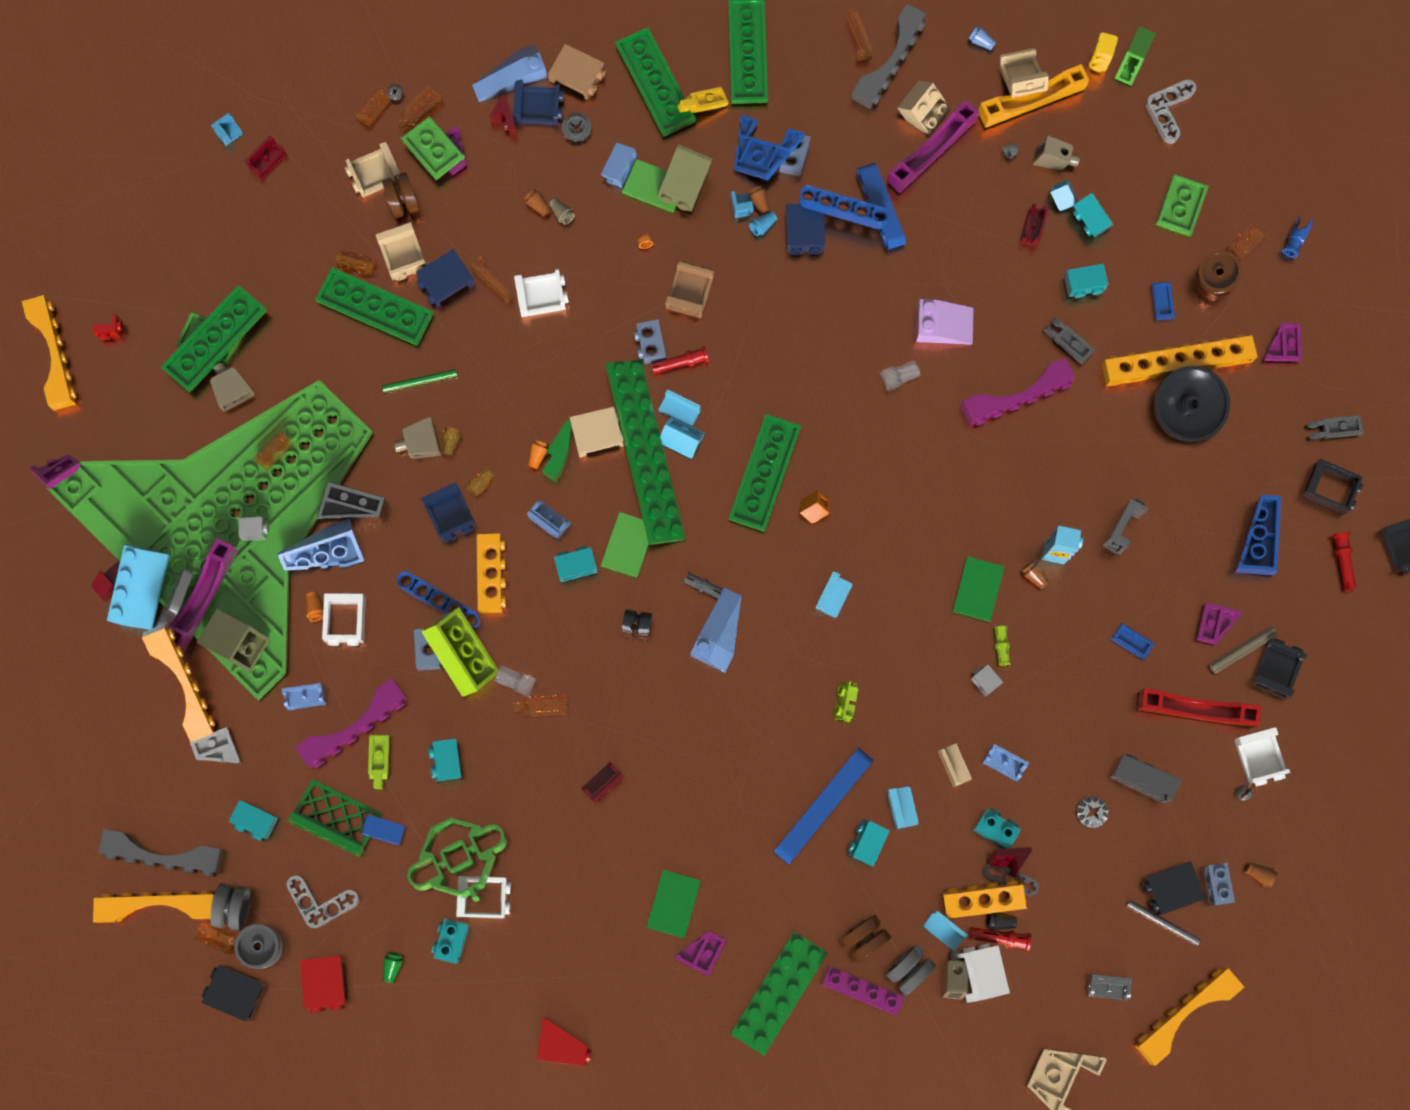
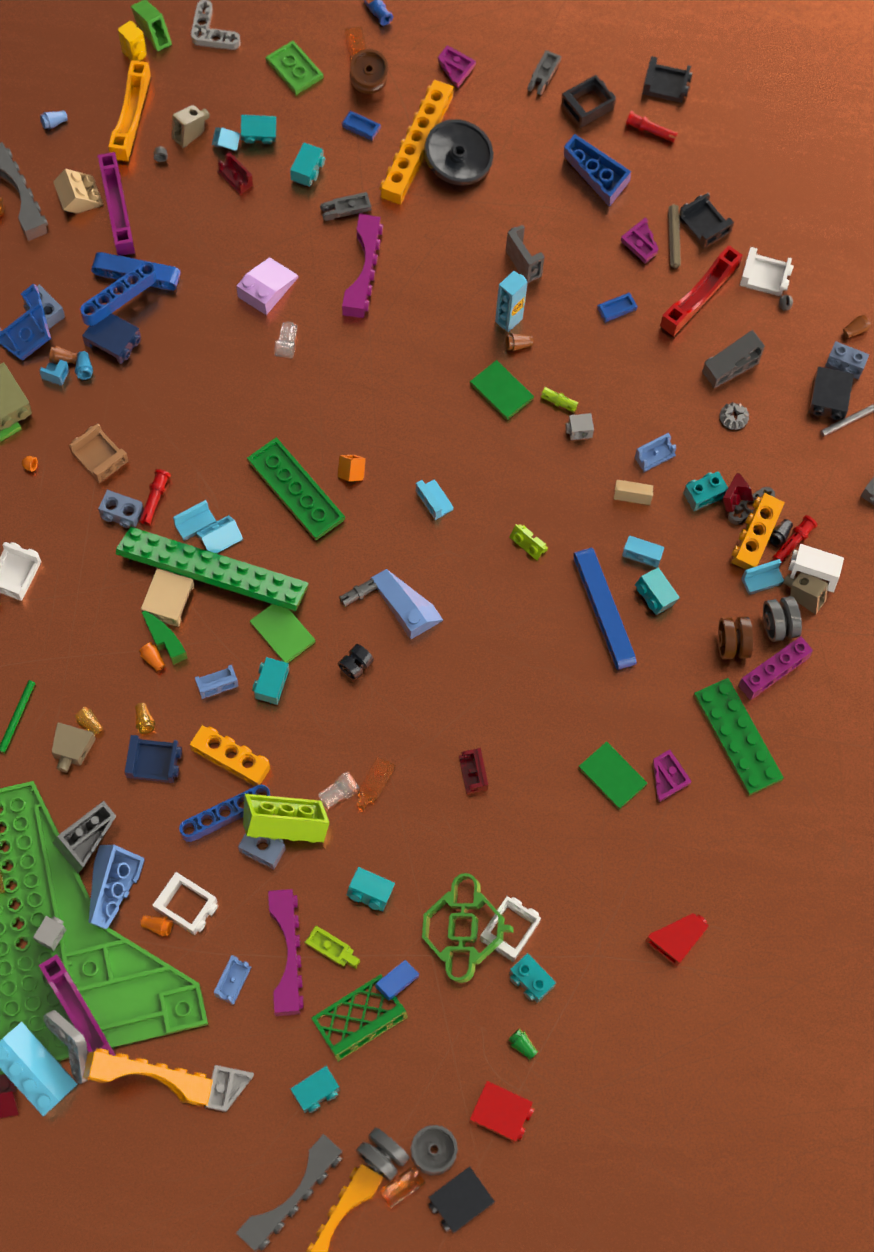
camera: 60 degrees left, 10 degrees down
olive slope [197,609,270,673] -> none
light grey beam [287,875,360,928] -> none
tan panel [999,48,1048,98] -> none

